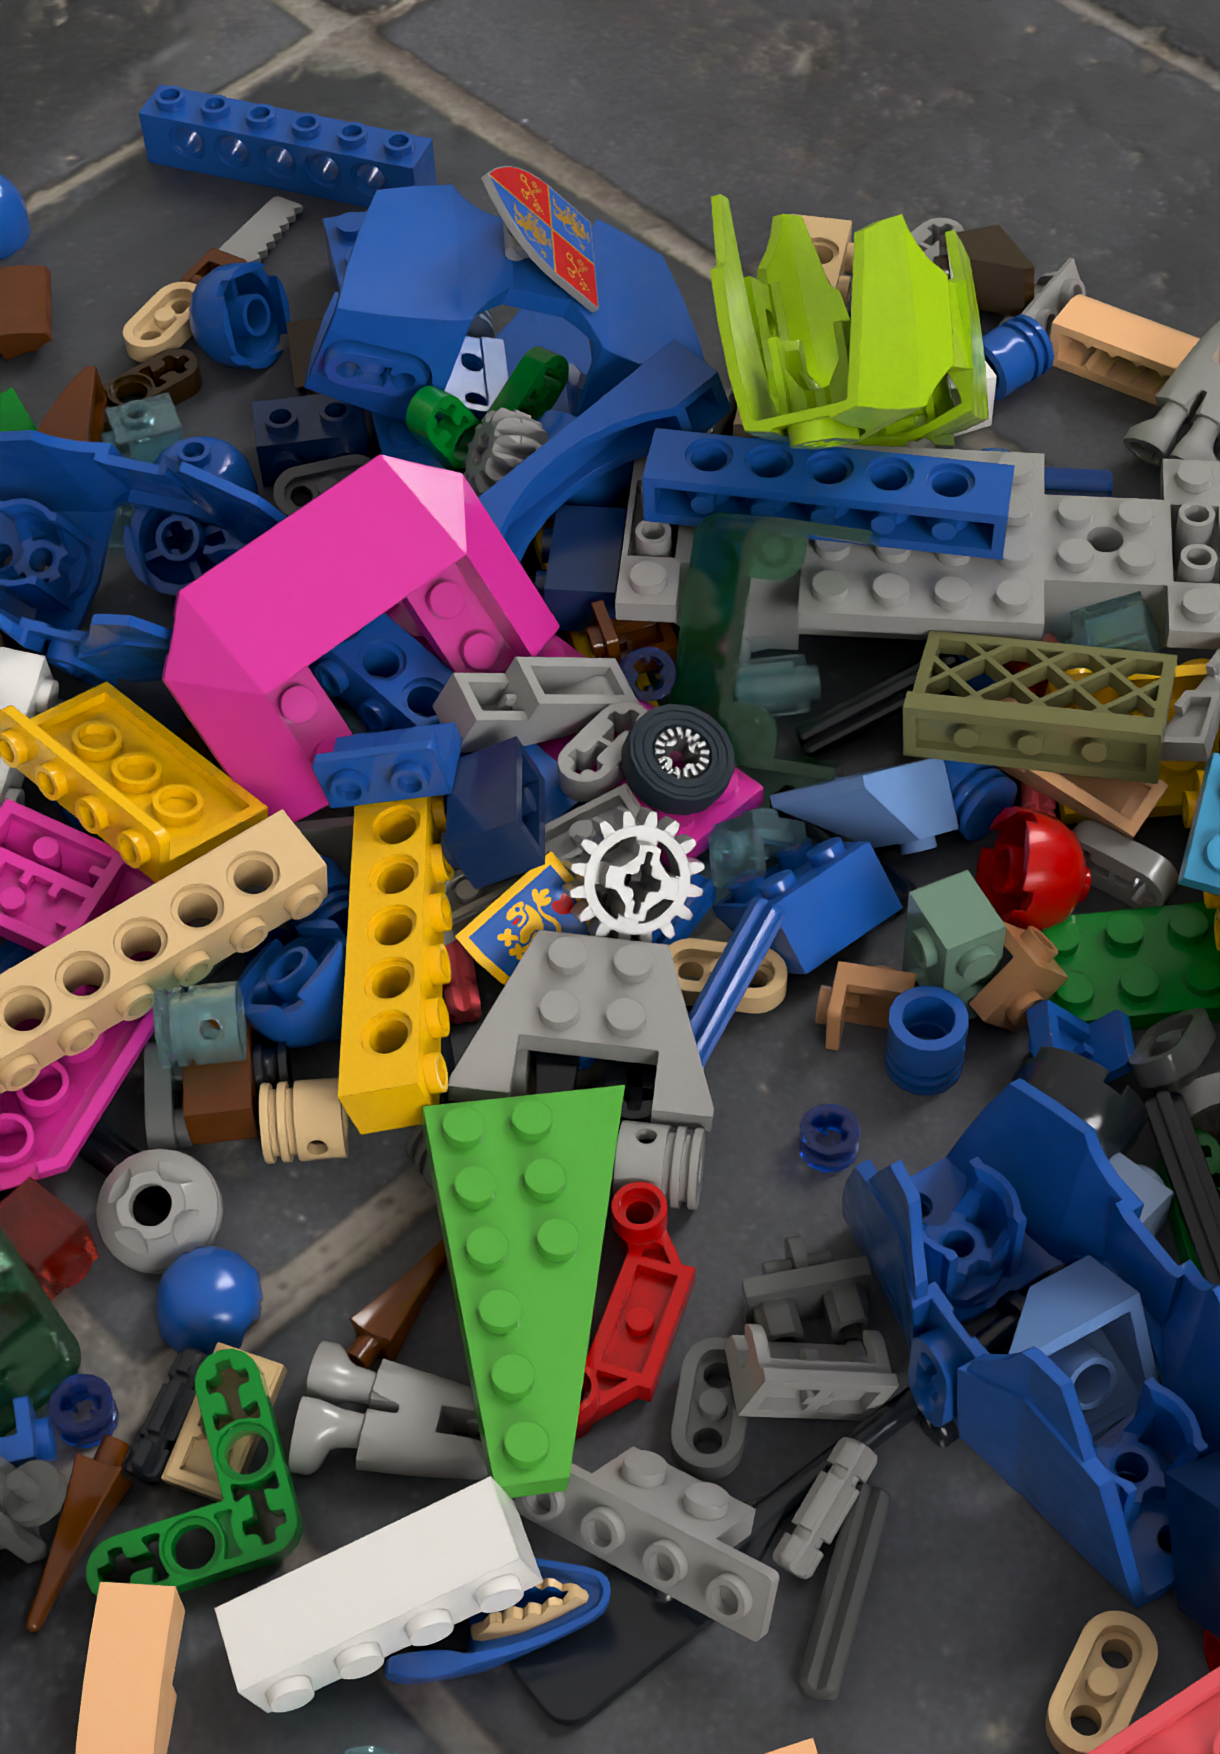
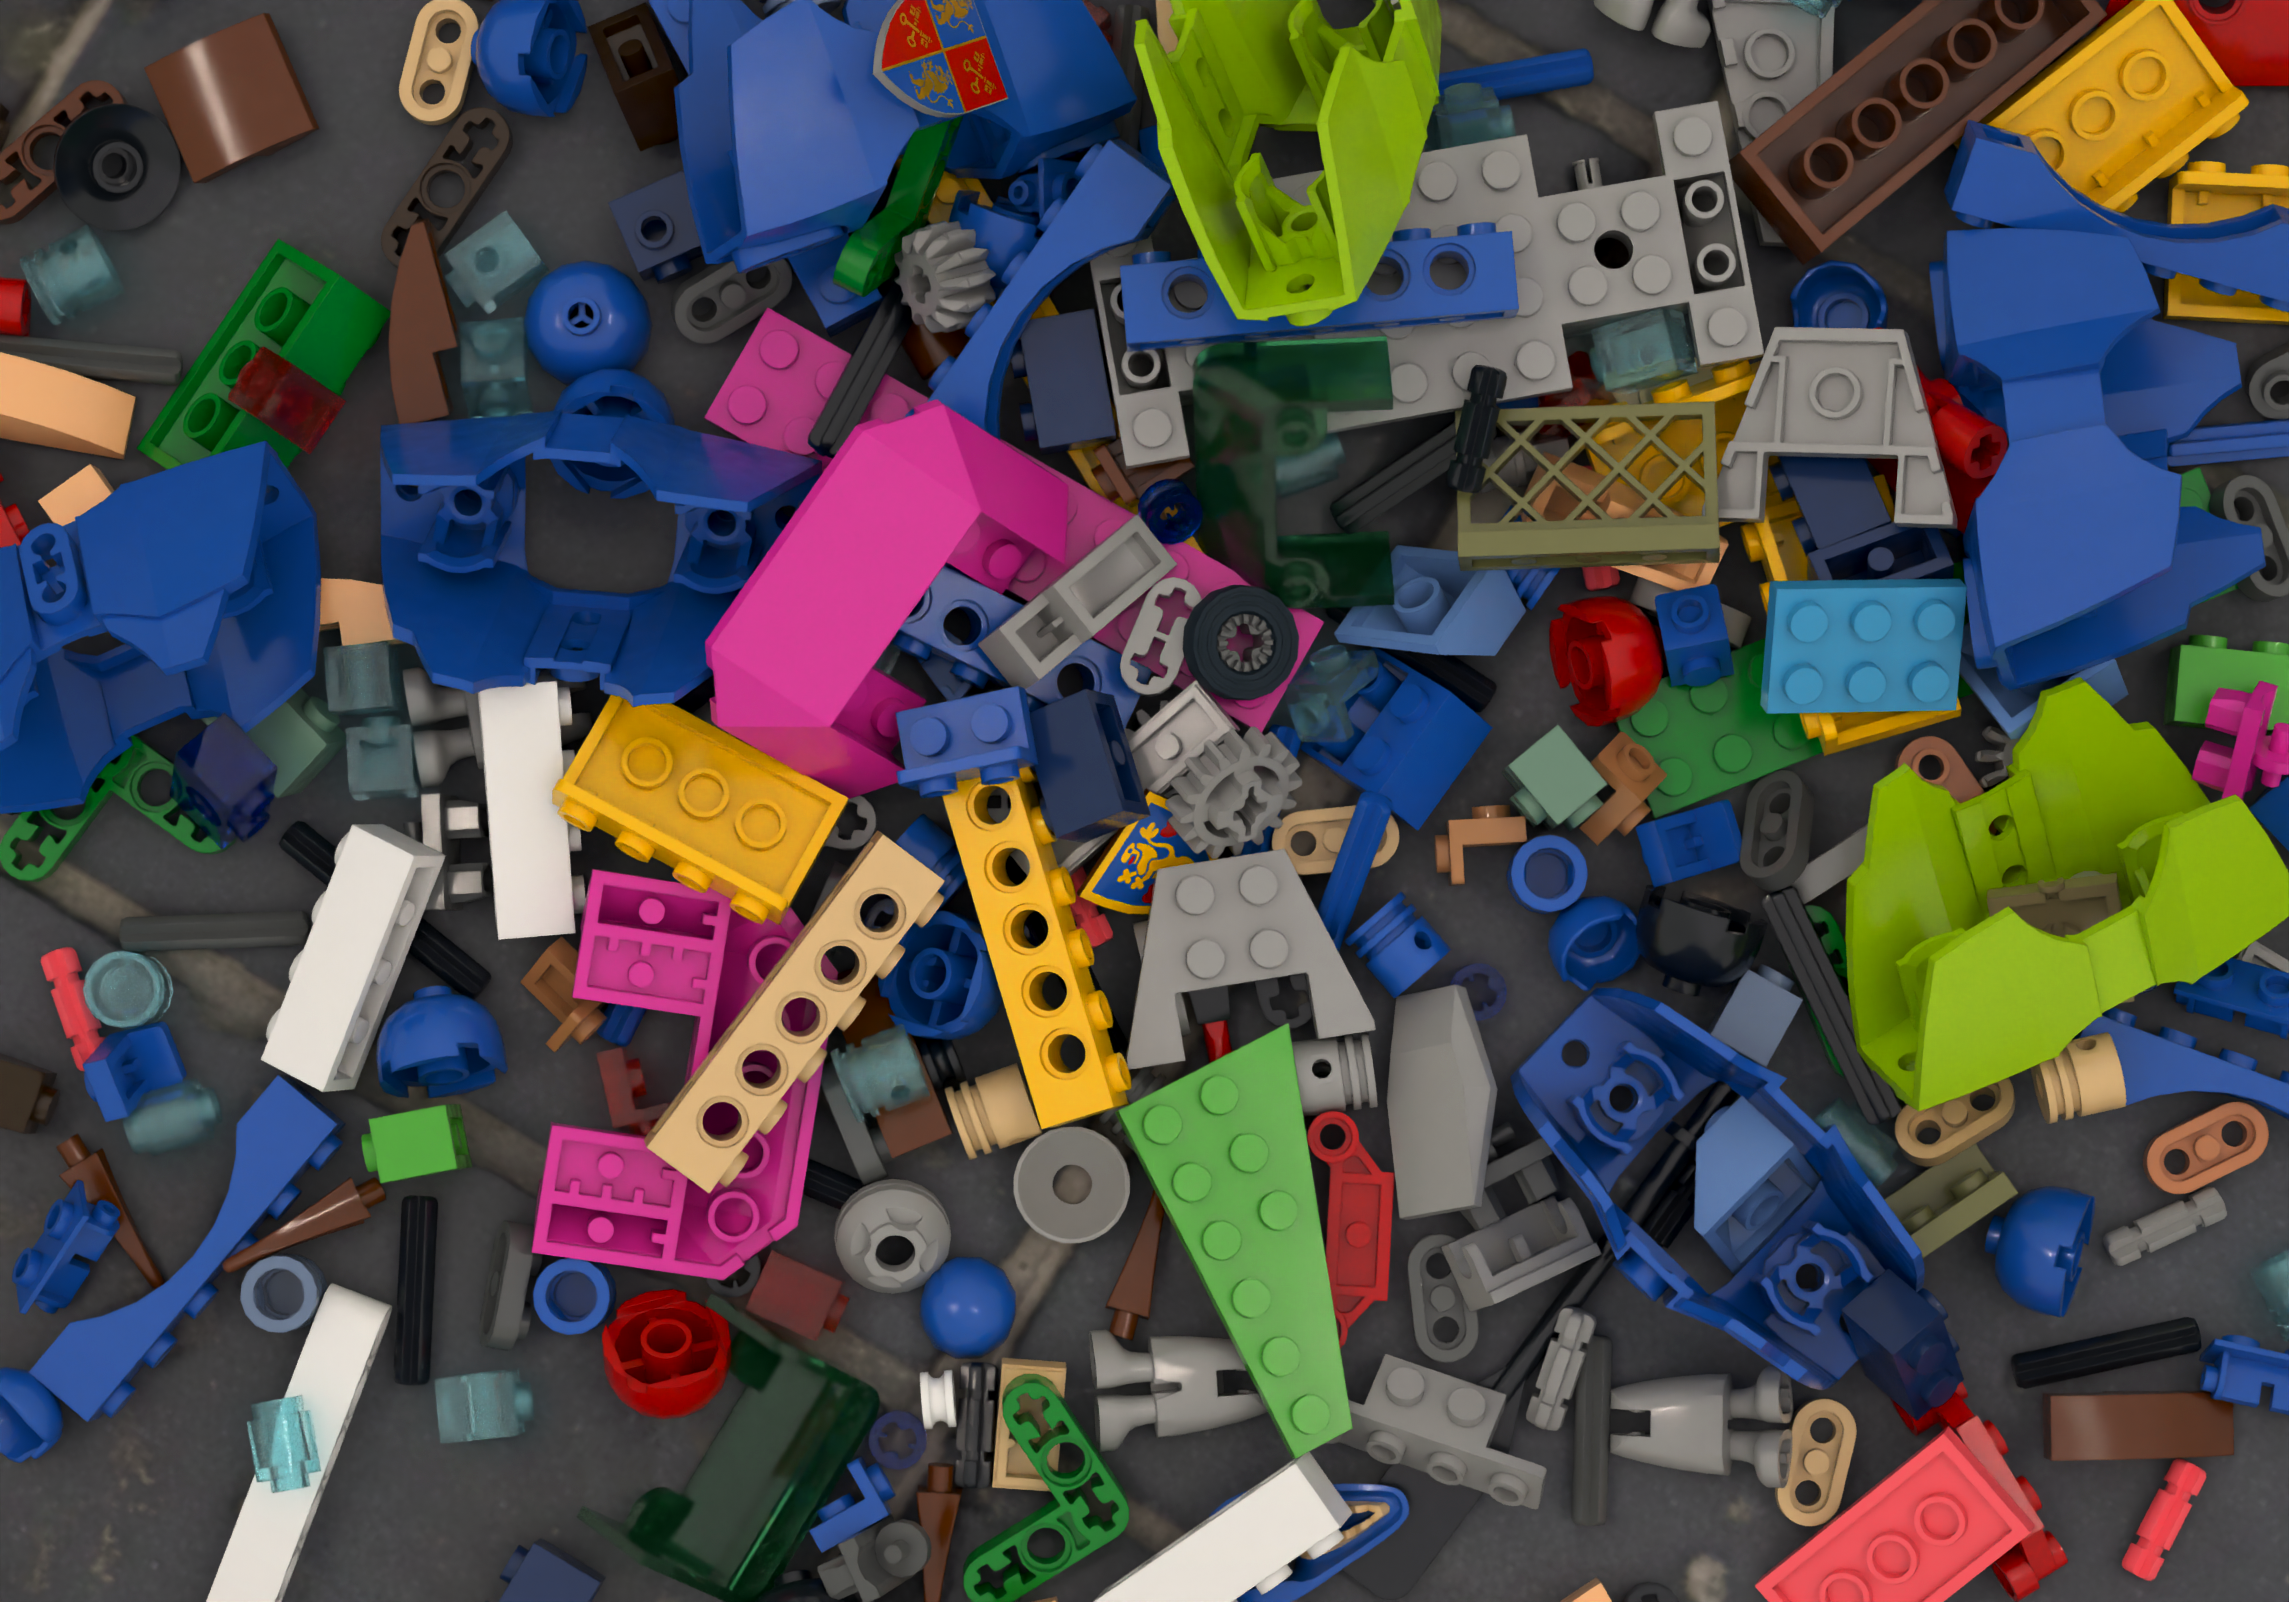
camera: 15 degrees left, 35 degrees up
none -> white bush [920,1370,957,1429]
none -> light grey piece [1013,1127,1130,1243]
none -> blue piece [1344,892,1452,999]
none -> light grey piece [1387,985,1498,1220]
none -> black axle [1446,365,1507,493]
none -> blue hair [1548,896,1641,991]
none -> light grey piece [1610,1365,1793,1488]
none -> blue bracket [1654,584,1734,687]

